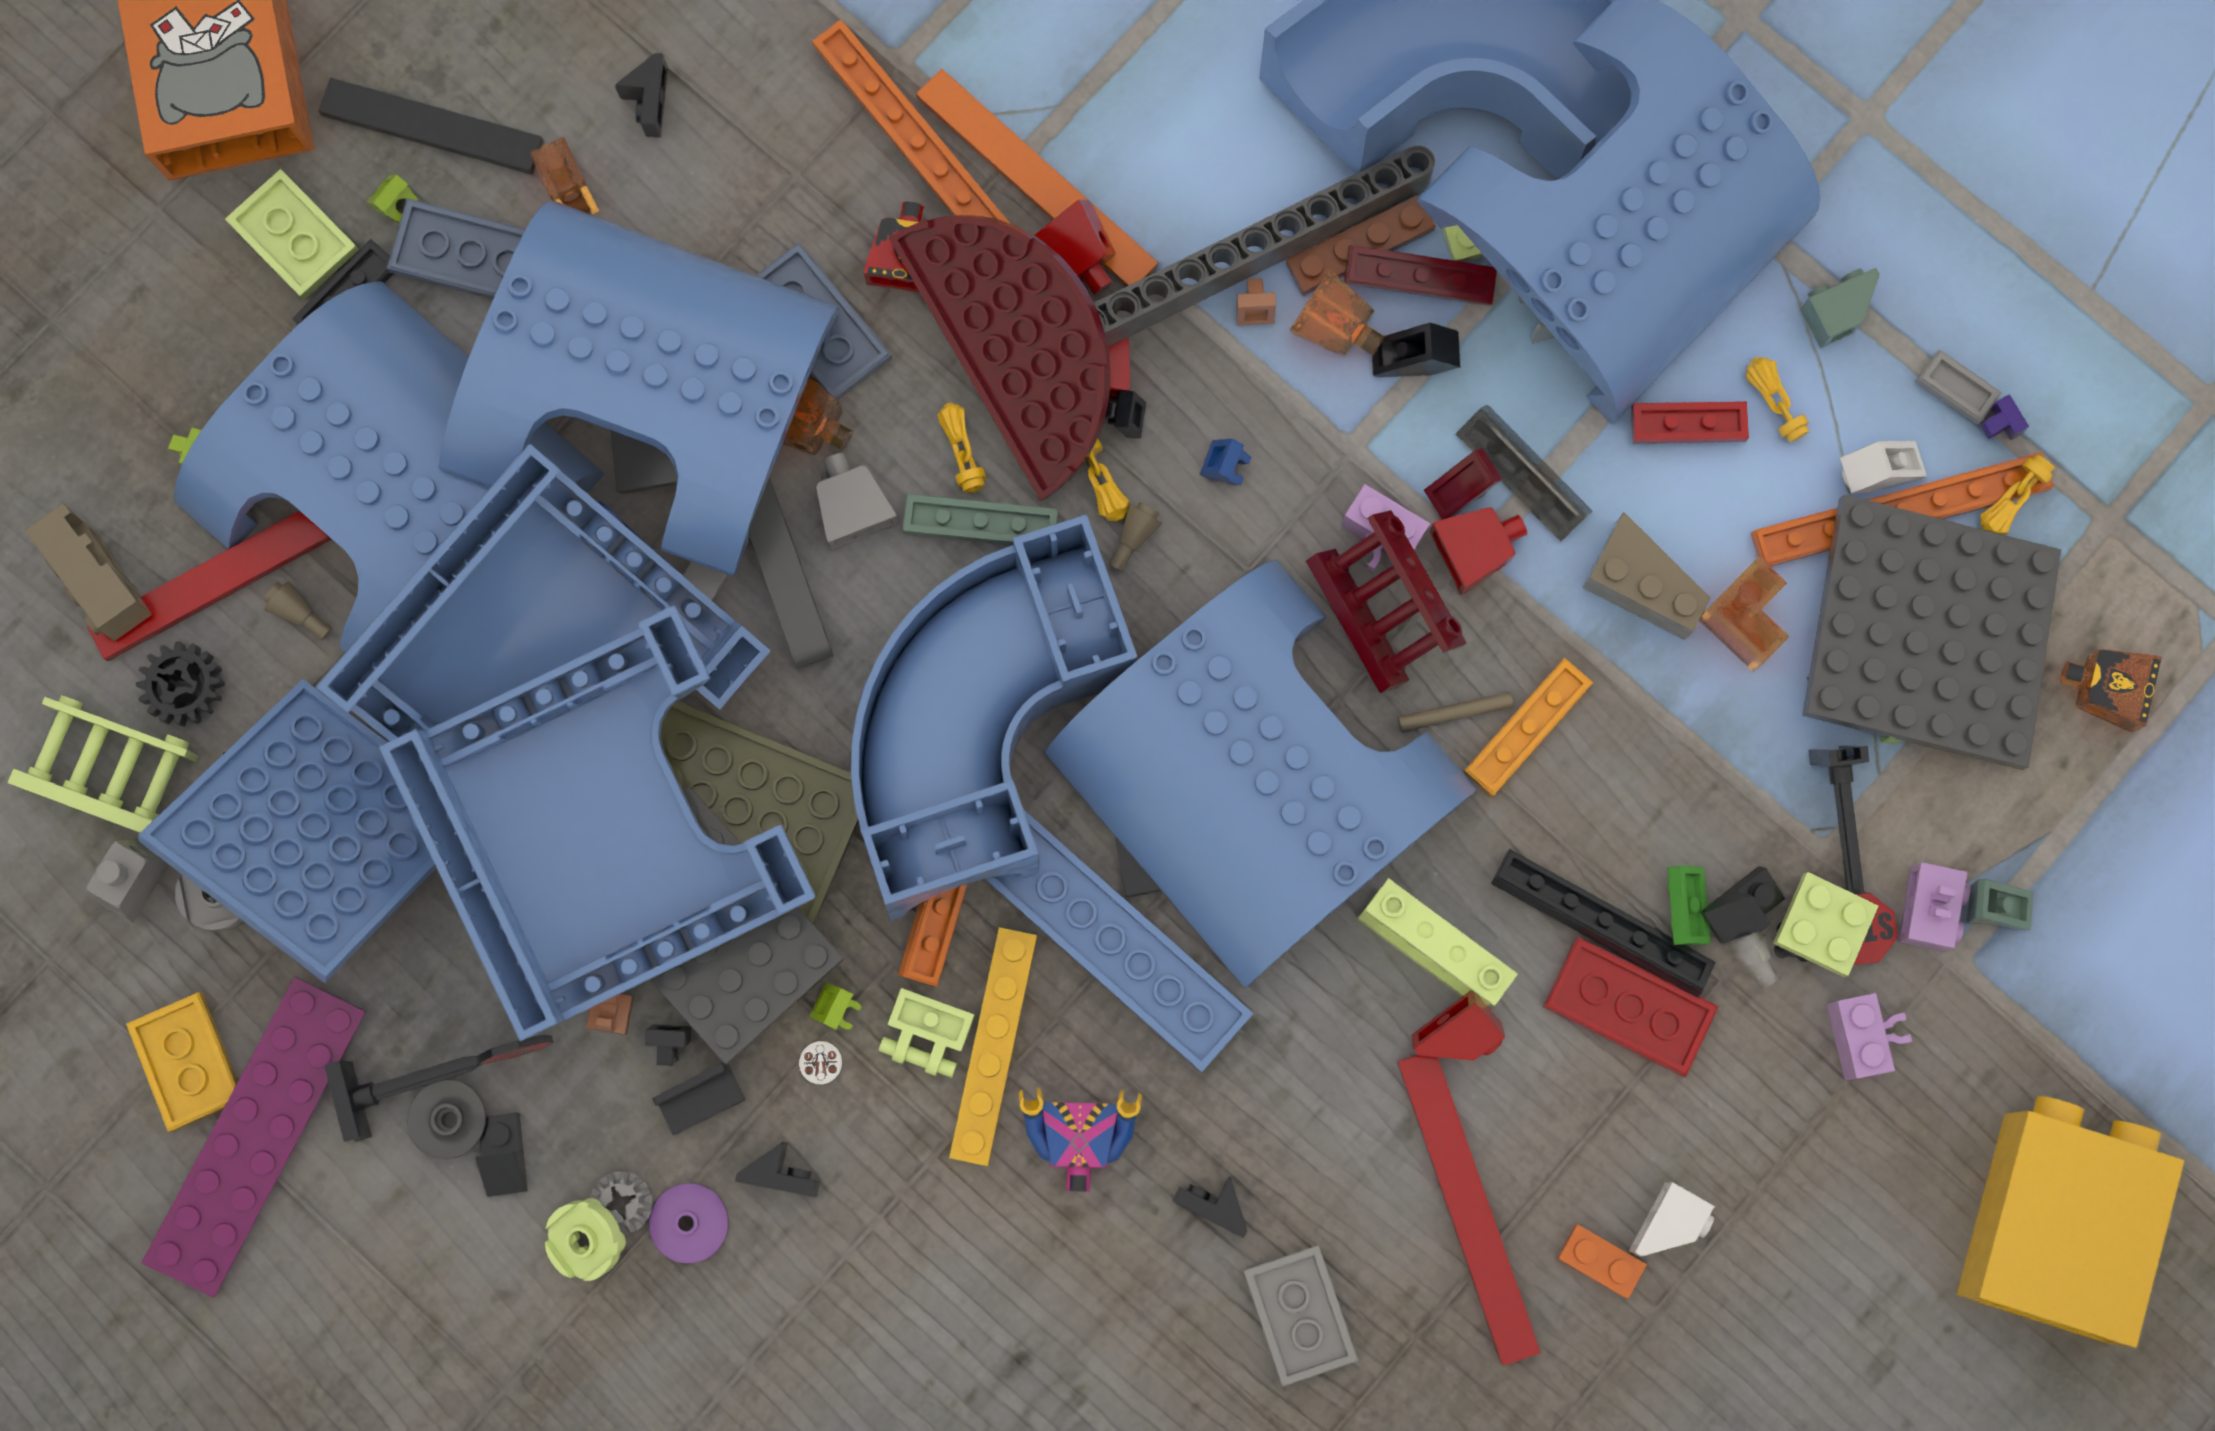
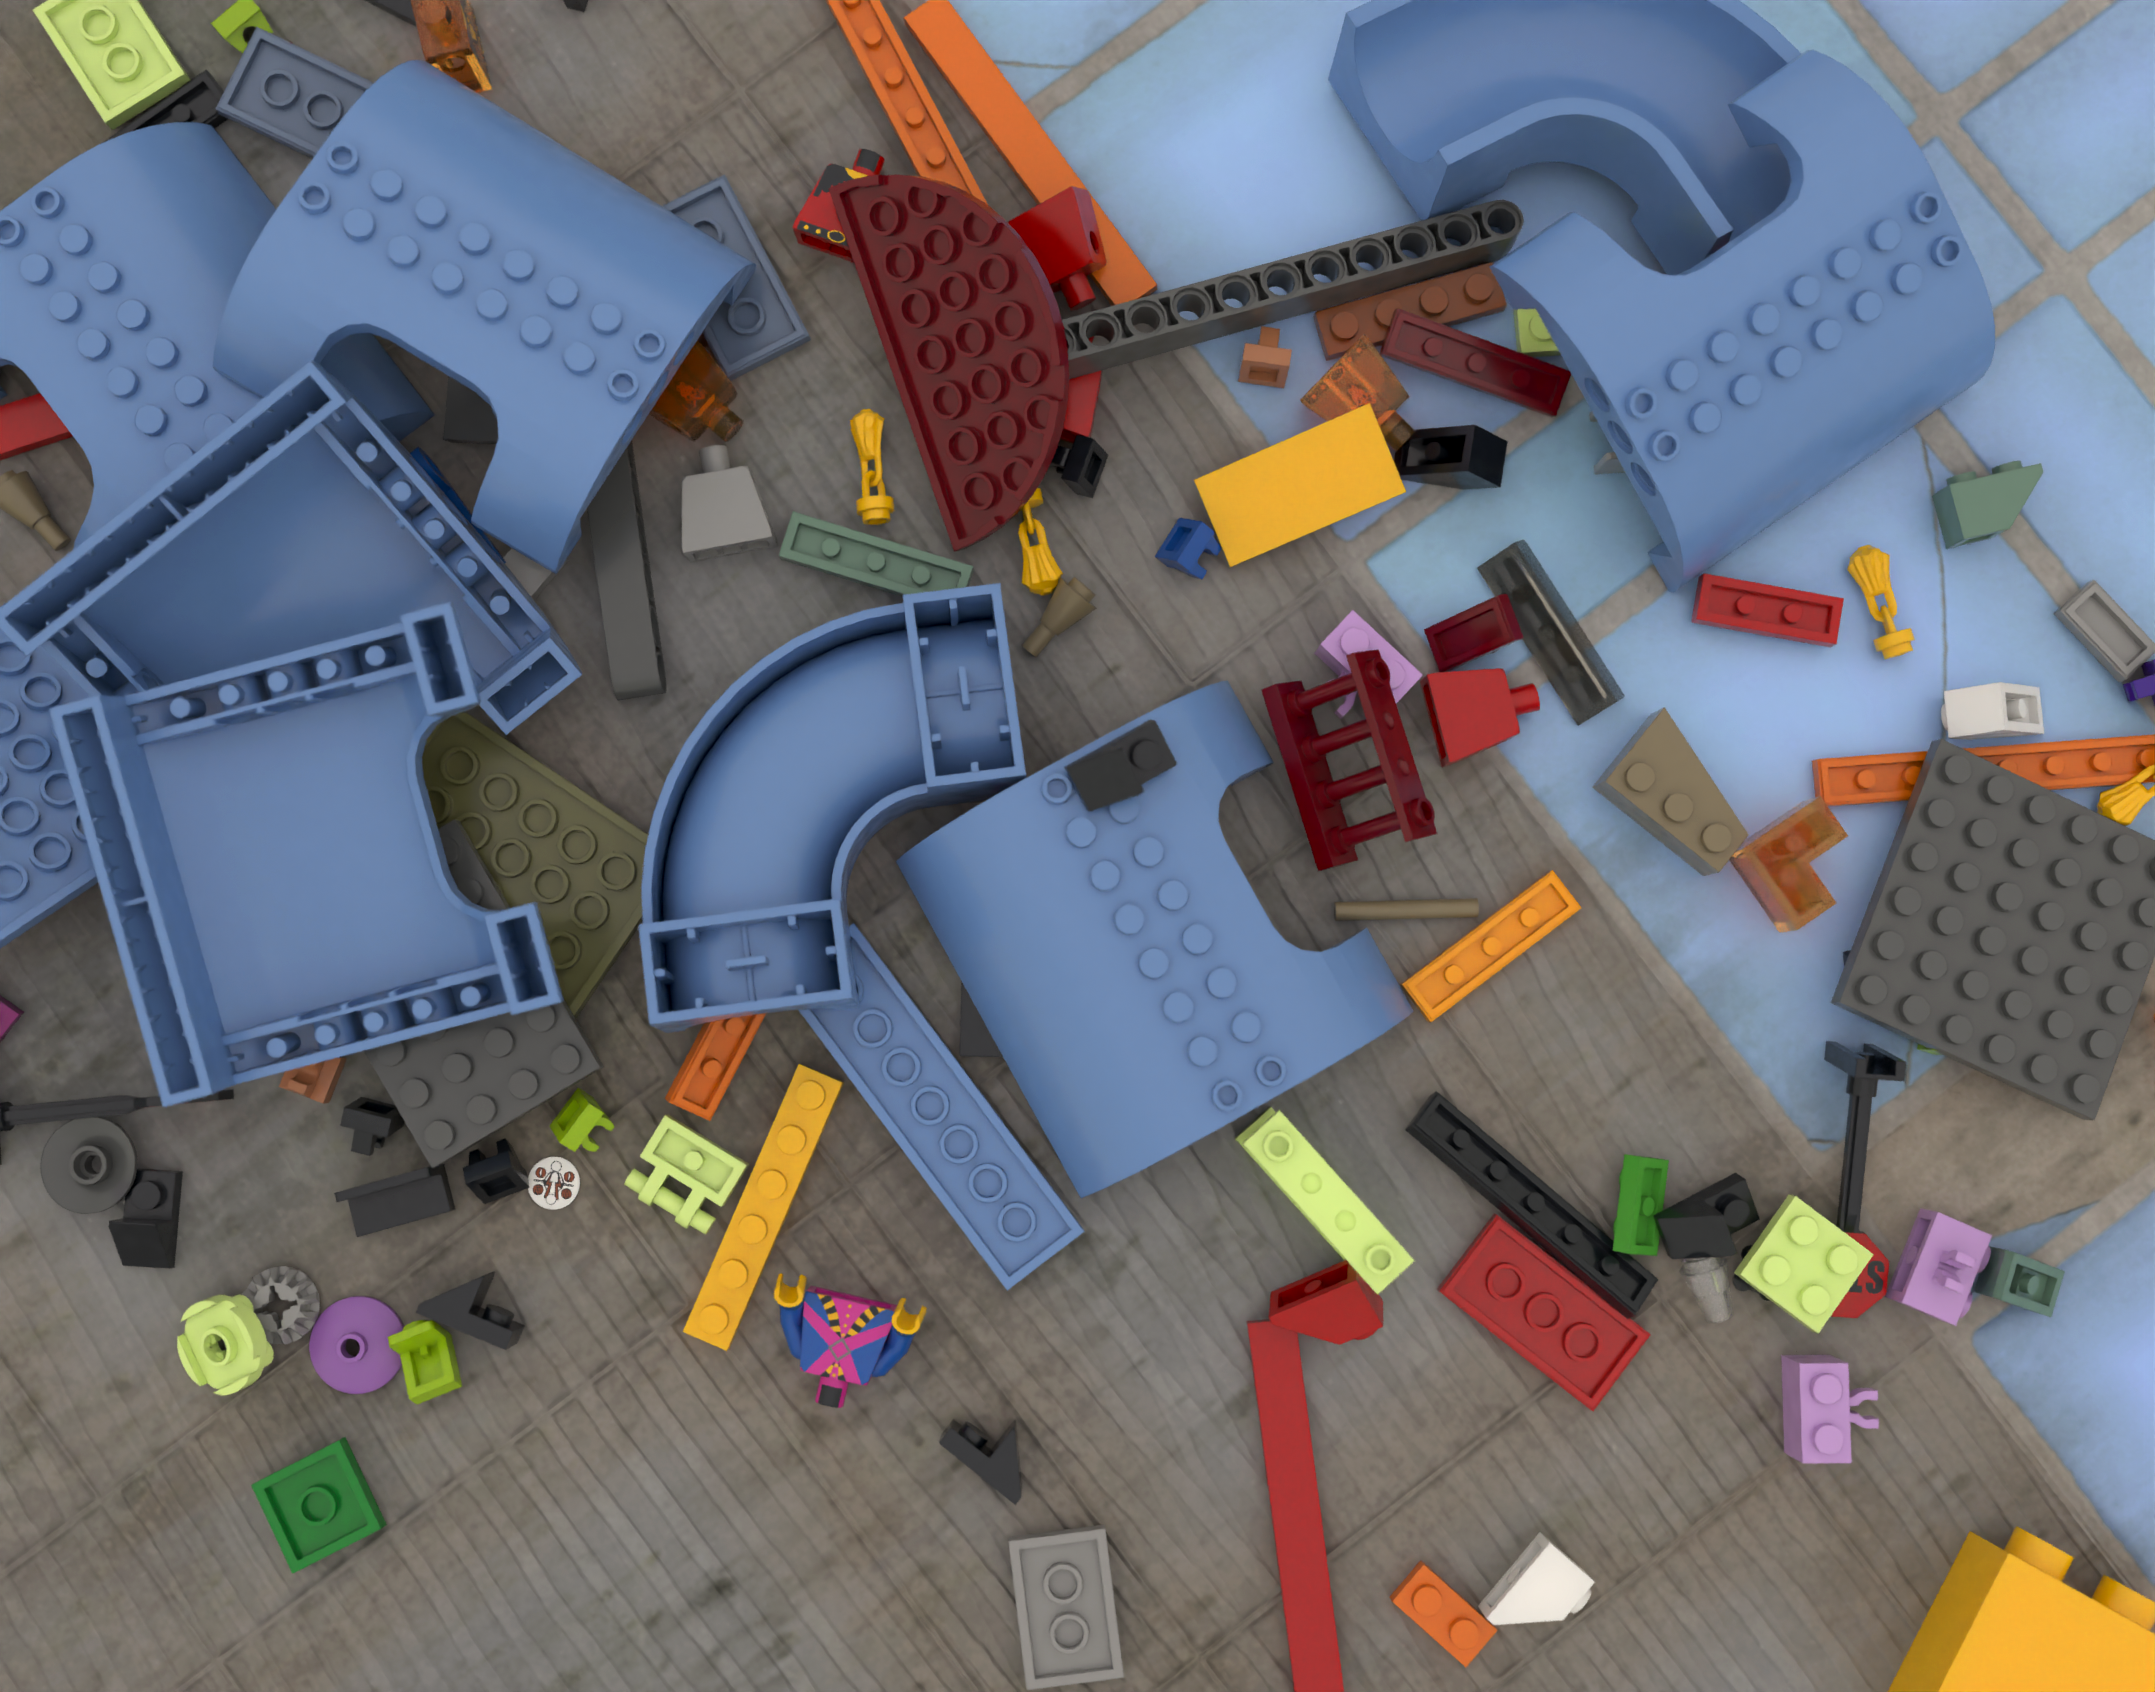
camera: 10 degrees right, 5 degrees up
none -> green plate [251,1437,387,1574]
none -> lime bracket [388,1320,462,1404]
none -> black tile [463,1138,530,1204]
none -> black slope [1065,719,1177,812]
none -> yellow tile [1194,403,1406,567]

